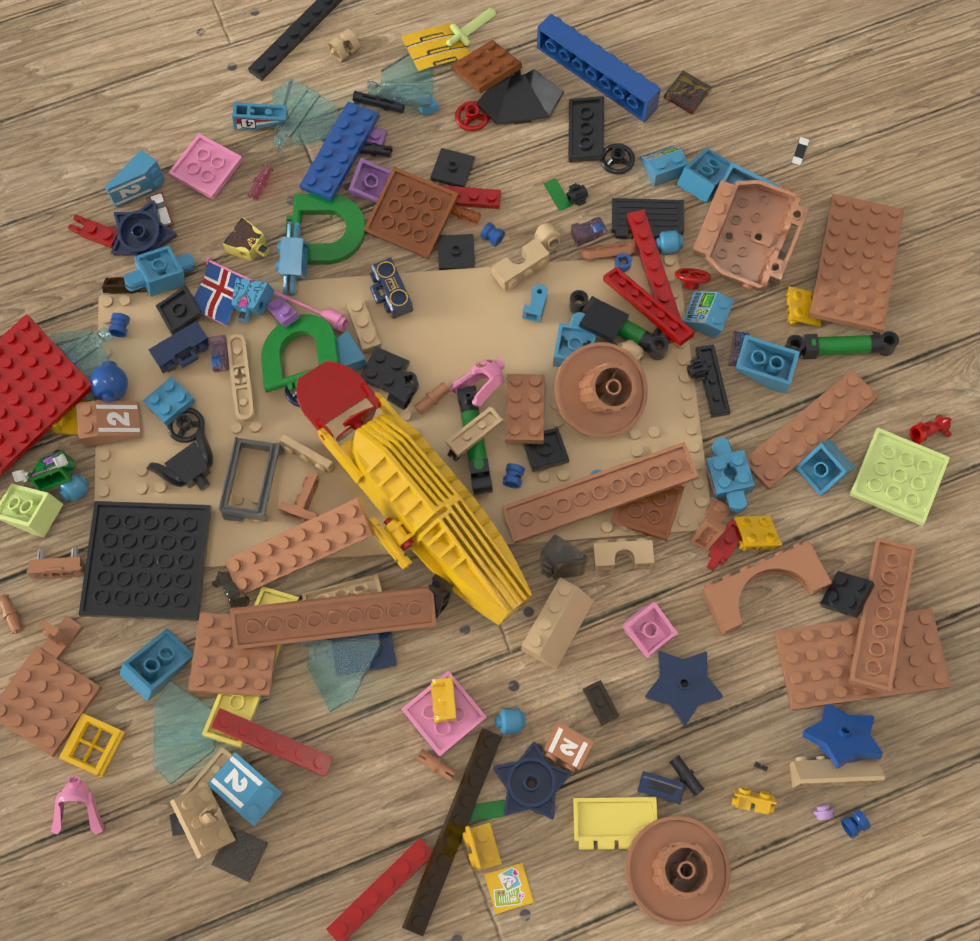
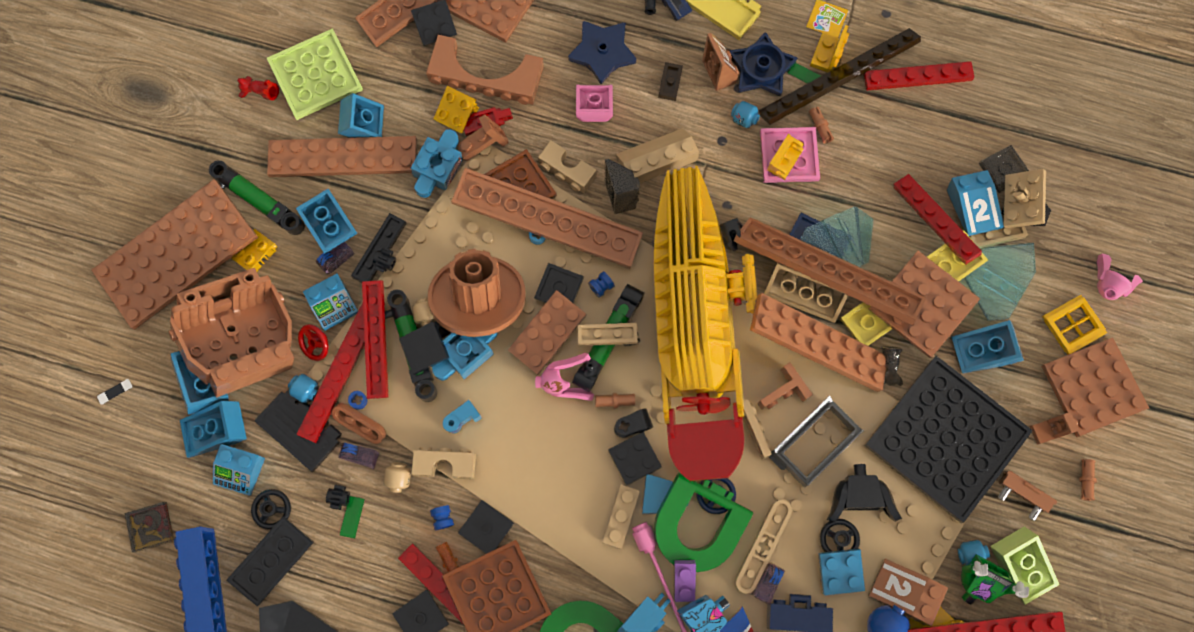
camera: 145 degrees left, 5 degrees up
dark blue piece [370,258,413,319] -> none

